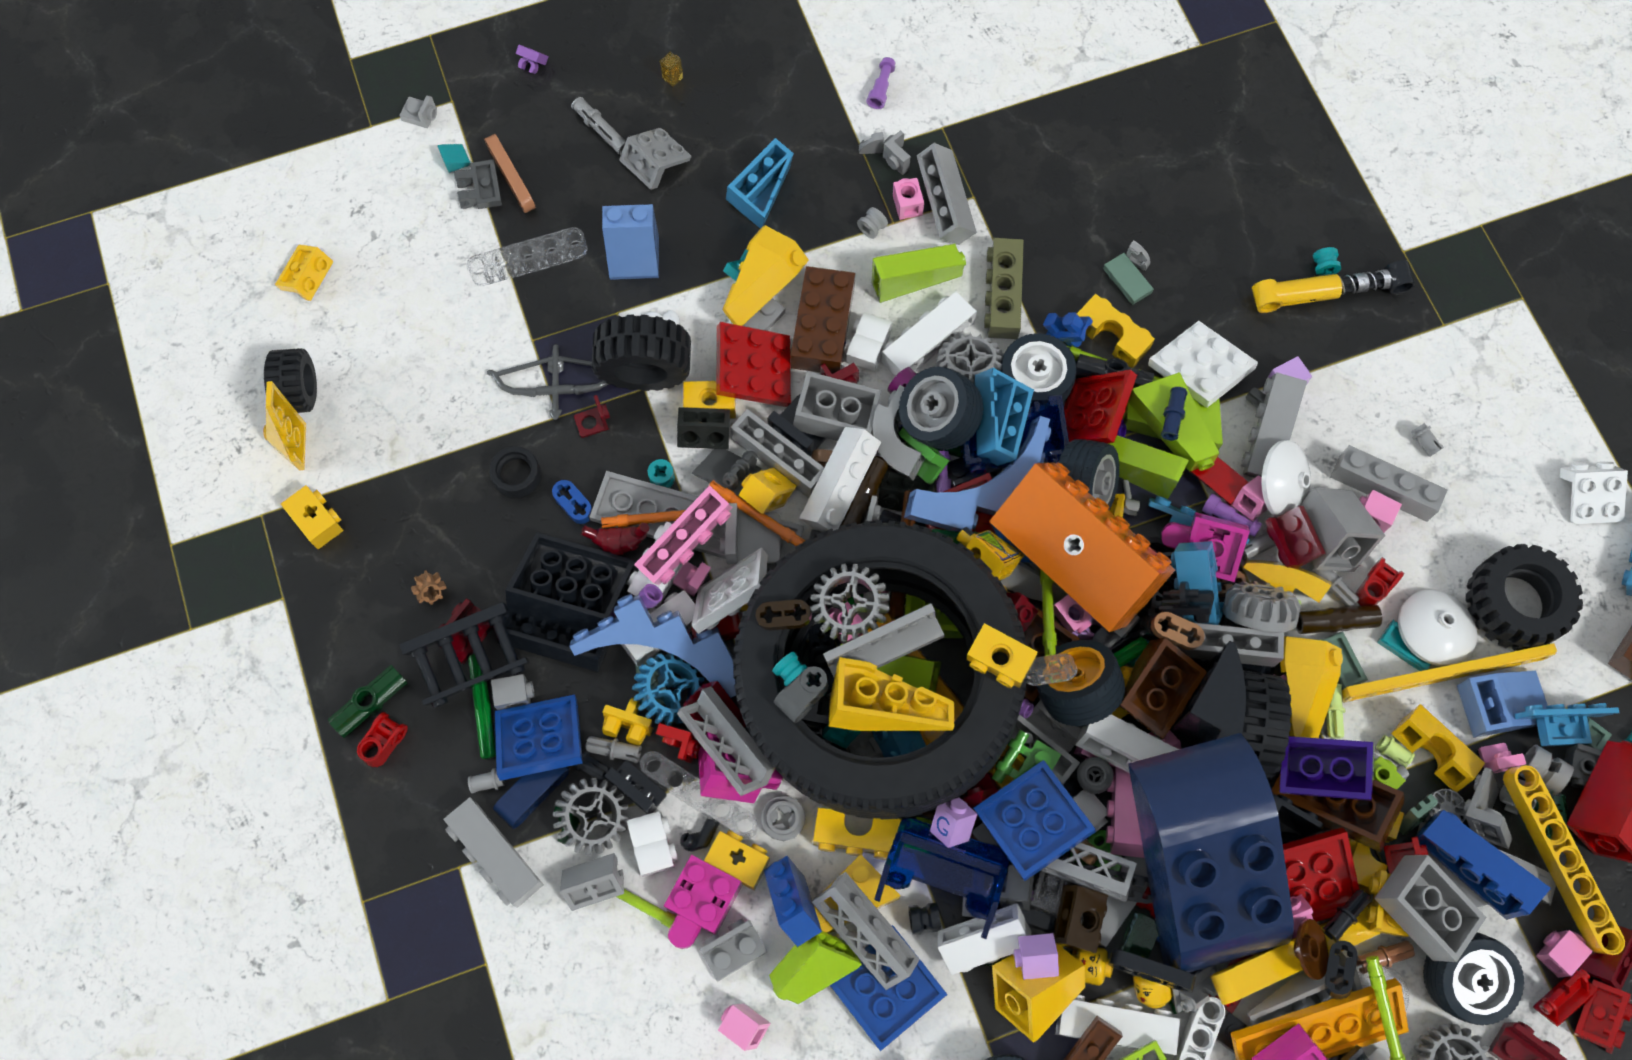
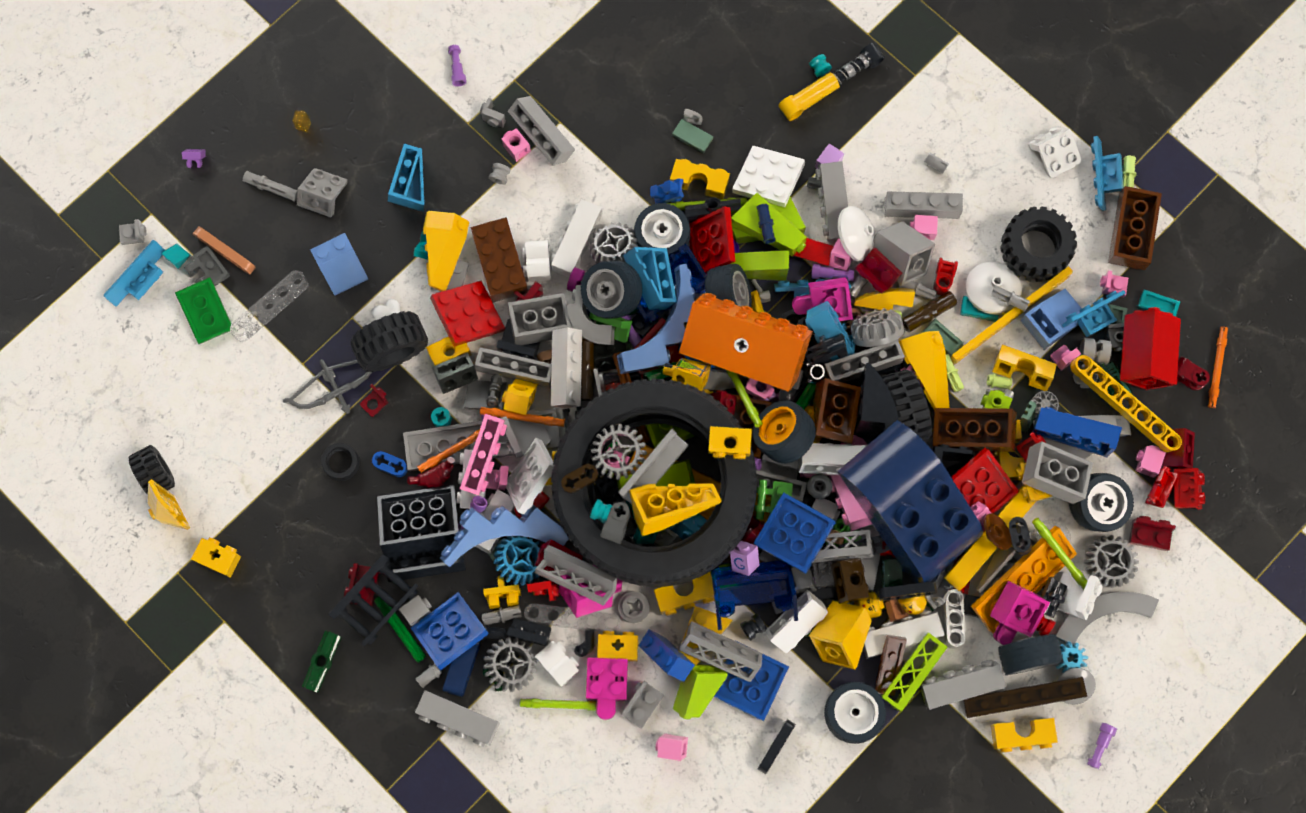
camera: 25 degrees left, 5 degrees up
yellow bracket [275,245,333,301] -> none
red piece [357,712,408,767] -> none
medium nougat gear [411,570,446,605] -> none
light grey hinge [560,853,624,911] -> none
light grey tile [859,132,884,154] -> none
lime slope [871,244,966,303] -> none
olive brick [984,238,1024,339] -> none
lavender brick [1014,933,1059,980] -> none
clear beam [1027,654,1078,686] -> none
medium nougat beam [1151,612,1205,650] -> none
dark purple slope [1280,736,1374,800] -> none
black axle [1322,889,1371,942] -> none
nougat axle [1356,941,1415,974] -> none
light grey bracket [1463,767,1512,849] -> none
none -> dark azure bracket [103,240,165,306]
none -> green tile [175,277,234,345]
none -> nougat plate [885,600,909,622]
none -> light grey axle [991,286,1030,312]
none -> bright pink bracket [1100,270,1128,298]

